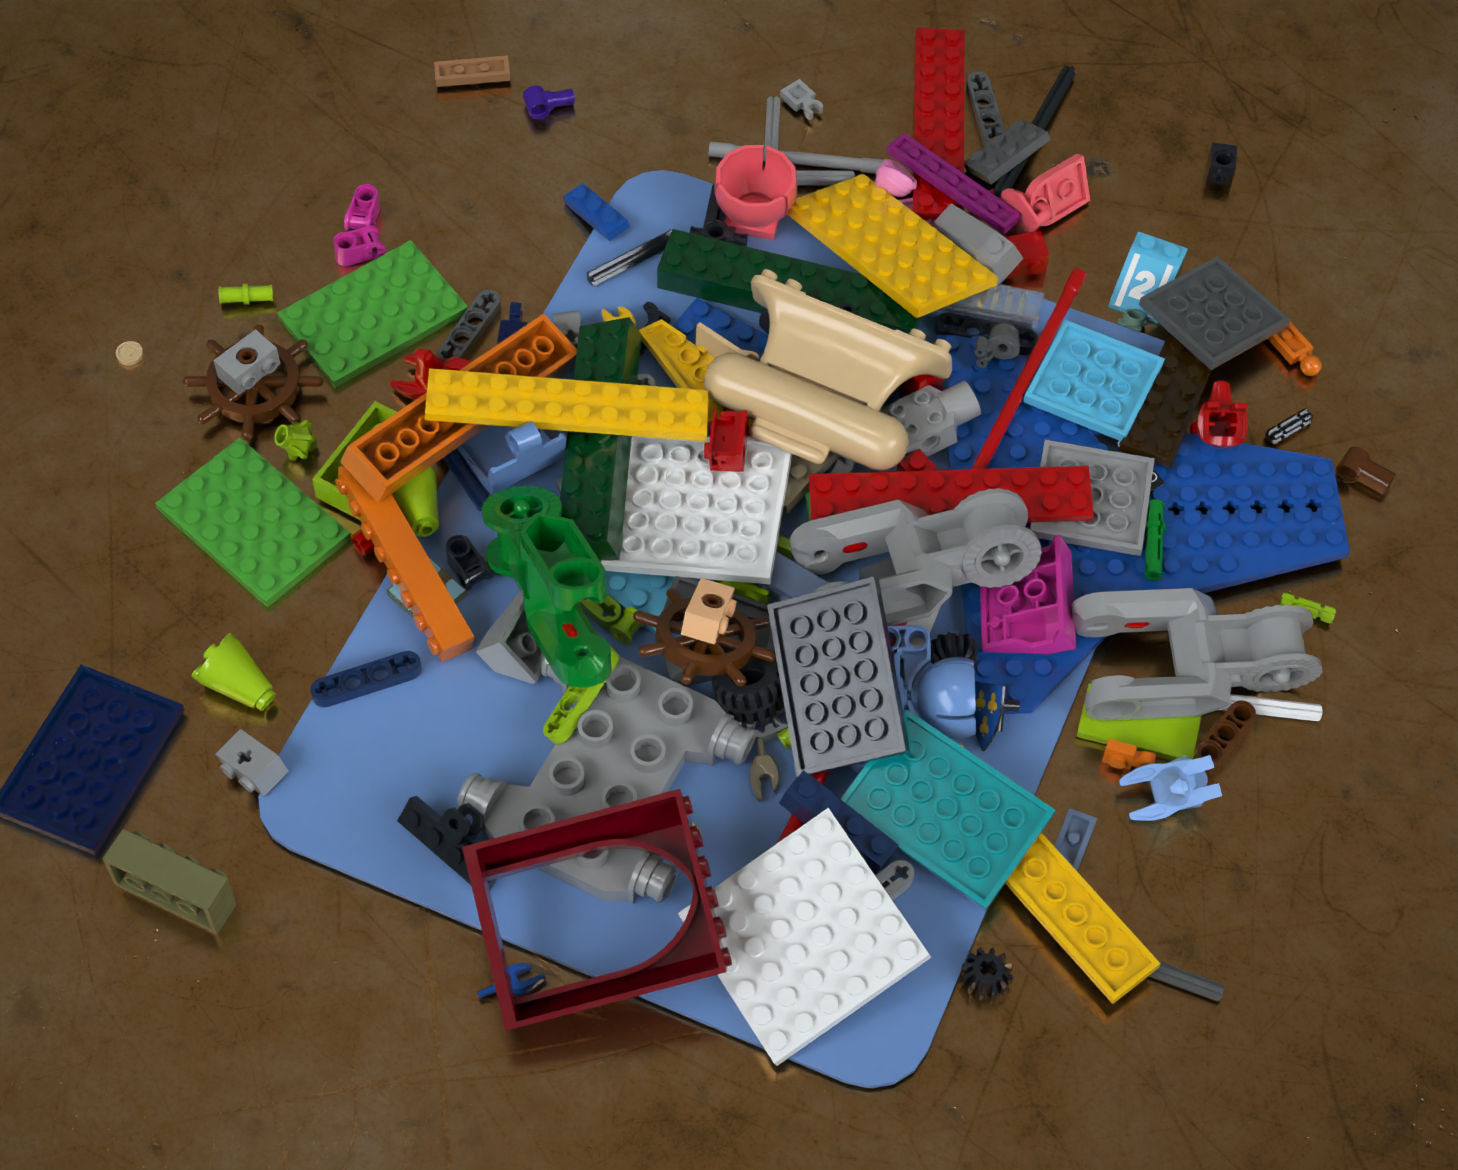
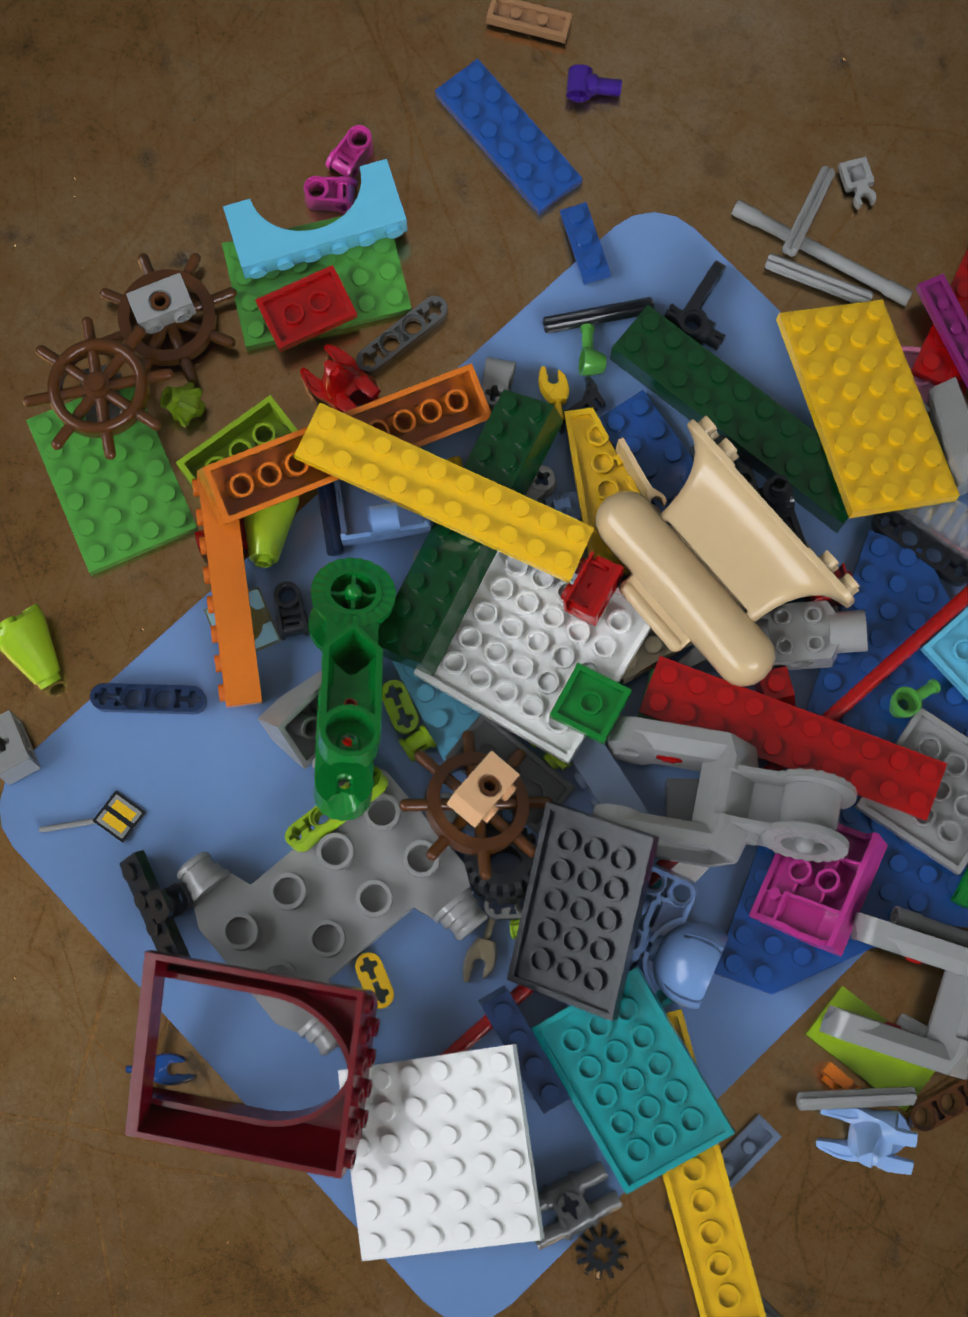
camera: 25 degrees right, 20 degrees up
tan piece [116,341,143,366] -> none
lime pin [219,284,273,305] -> none
clear blue plate [497,302,527,345] -> none
coral plate [714,145,797,241] -> none
bright pink hair [875,159,917,197] -> none
light grey beam [875,860,915,901] -> none
black gear [930,631,978,667] -> none
dark grey piece [974,323,1020,368] -> none
shield [974,681,1020,751] -> none
none -> reddish brown brick [23,316,174,460]
none -> piece [38,791,146,843]
none -> medium azure arch [223,159,408,279]
none -> red plate [255,265,358,353]
none -> blue plate [435,58,583,215]
none -> dark grey pin [535,1161,623,1251]
none -> green plate [549,663,632,745]
none -> bright green bar [578,323,607,376]
none -> light grey axle [796,1086,917,1111]
none -> bright green bar [889,679,941,719]

